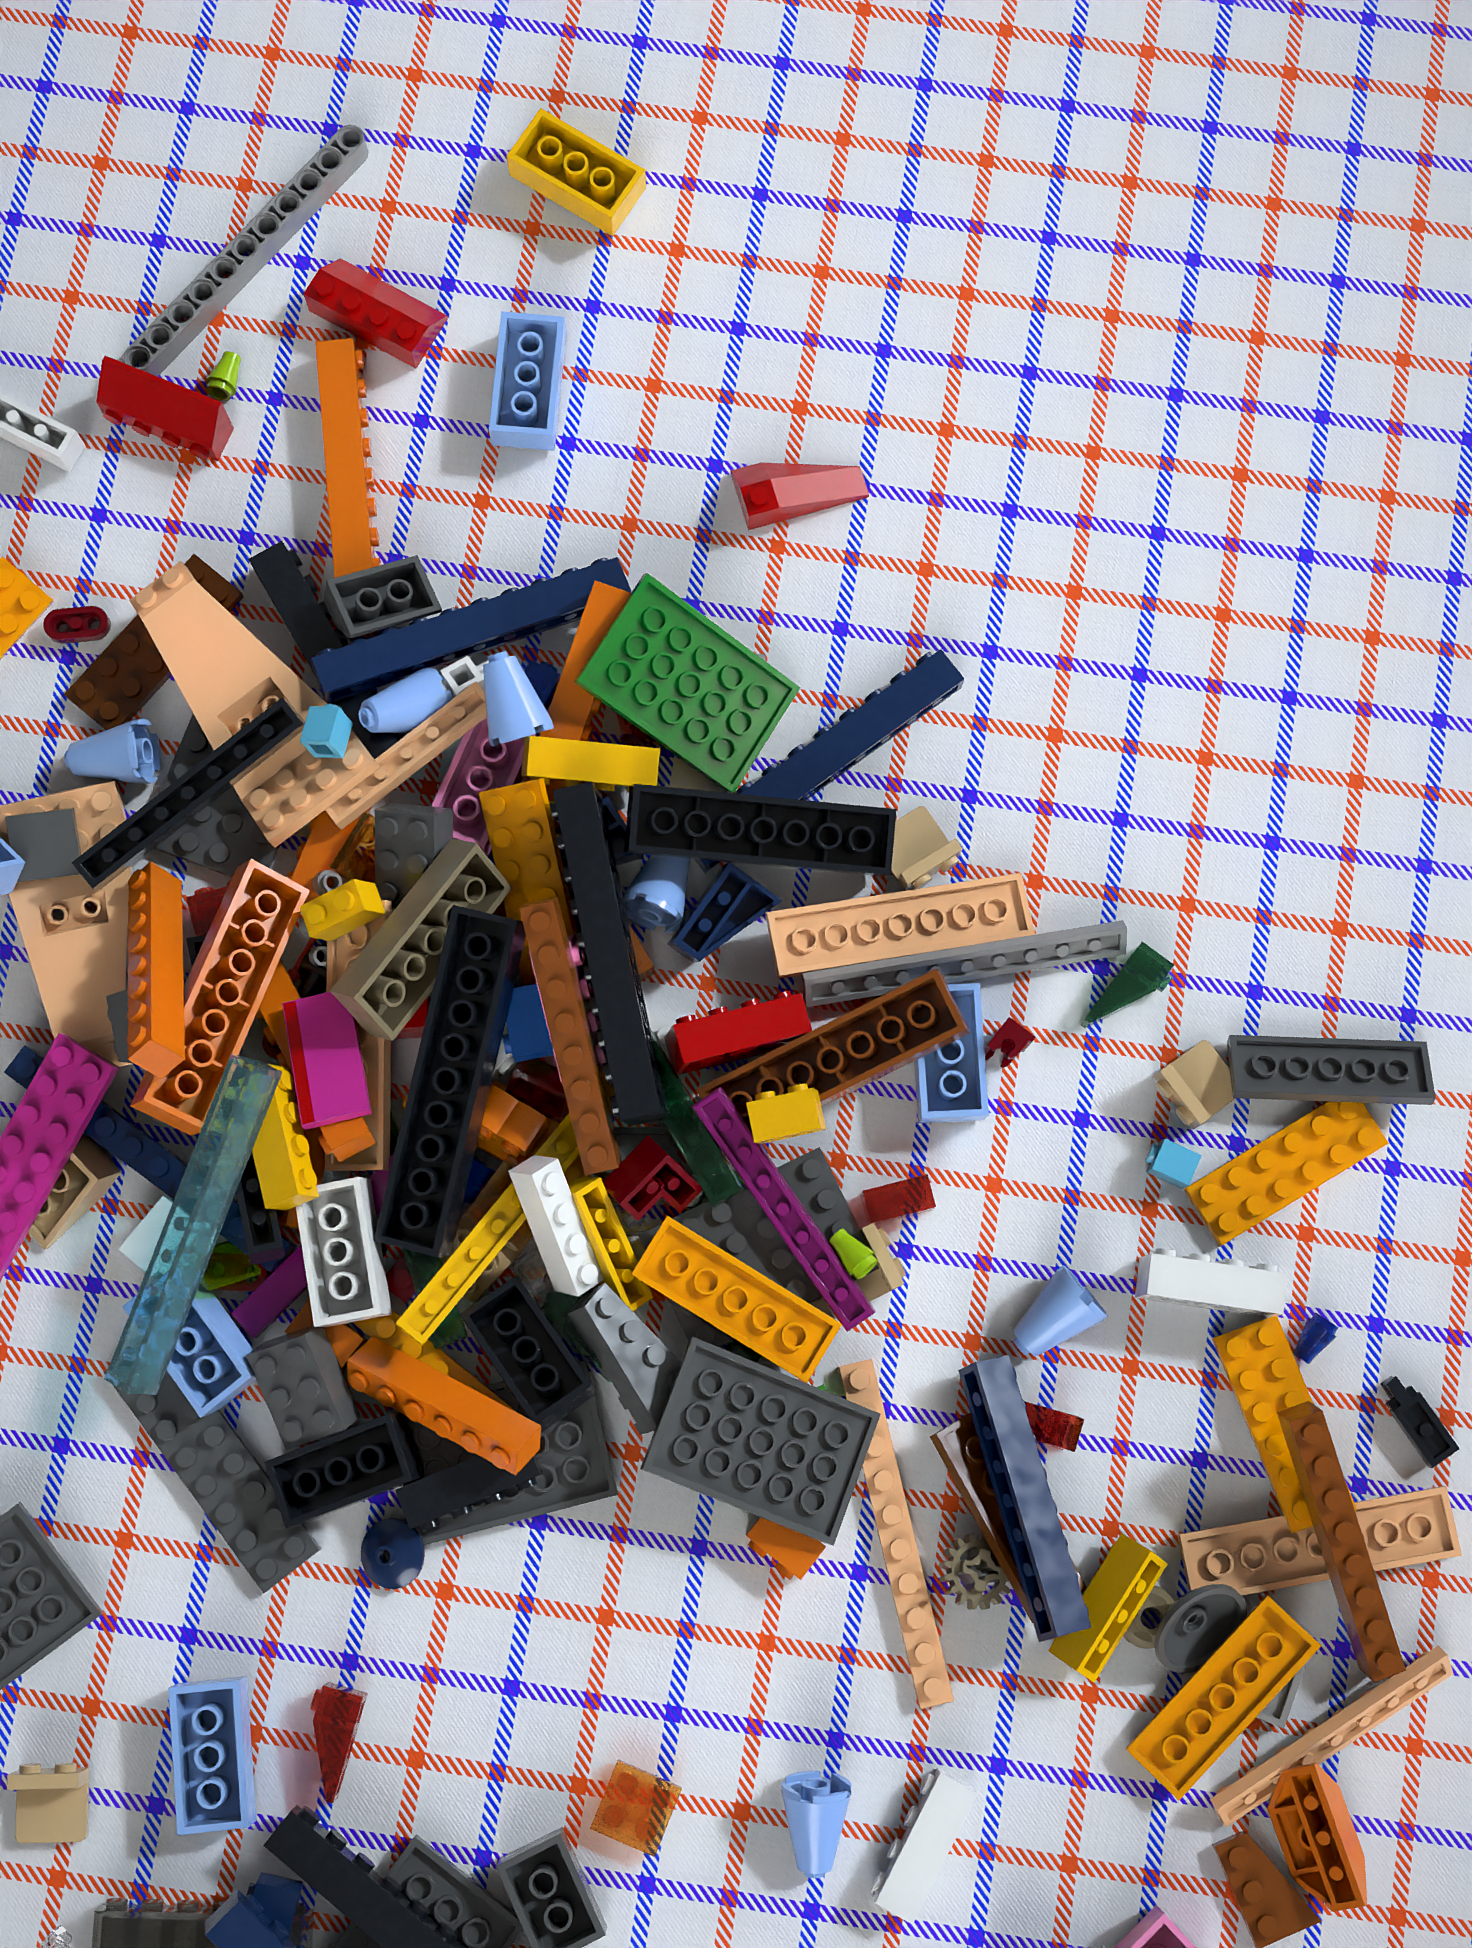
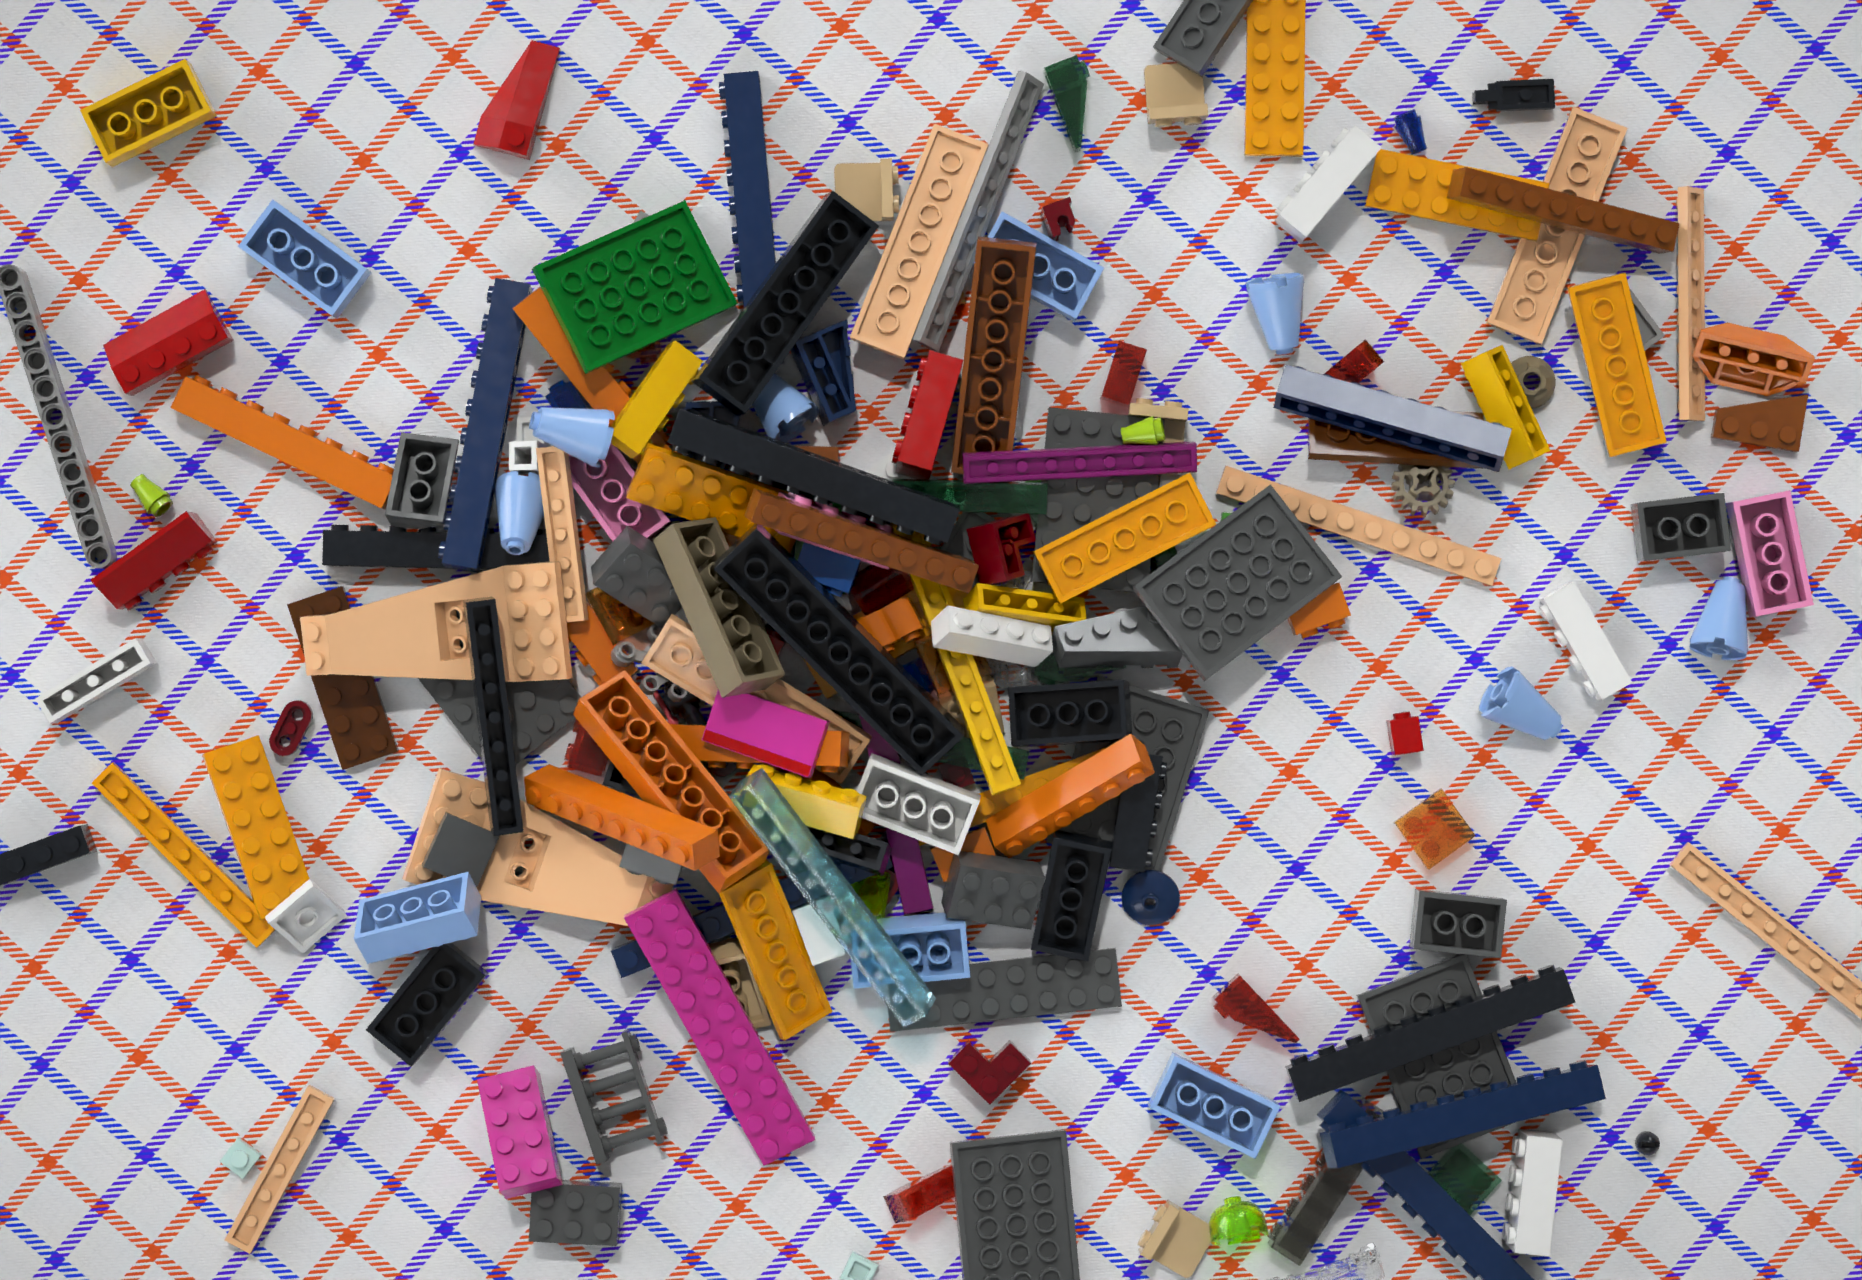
camera: 55 degrees left, 10 degrees up
light blue cone [64,718,162,784] -> none
yellow brick [299,879,385,941] -> none
medium azure brick [300,704,353,758] -> none
yellow brick [746,1084,826,1144] -> none
medium azure brick [1145,1138,1202,1189] -> none
dark grey dish [1154,1584,1247,1673] -> none
none -> light orange plate [719,861,832,1041]
none -> dark red brick [948,1040,1031,1105]
none -> clear neon green cylinder [1209,1196,1268,1245]
none -> red brick [1386,711,1424,755]
none -> dark grey brick [1631,493,1731,562]

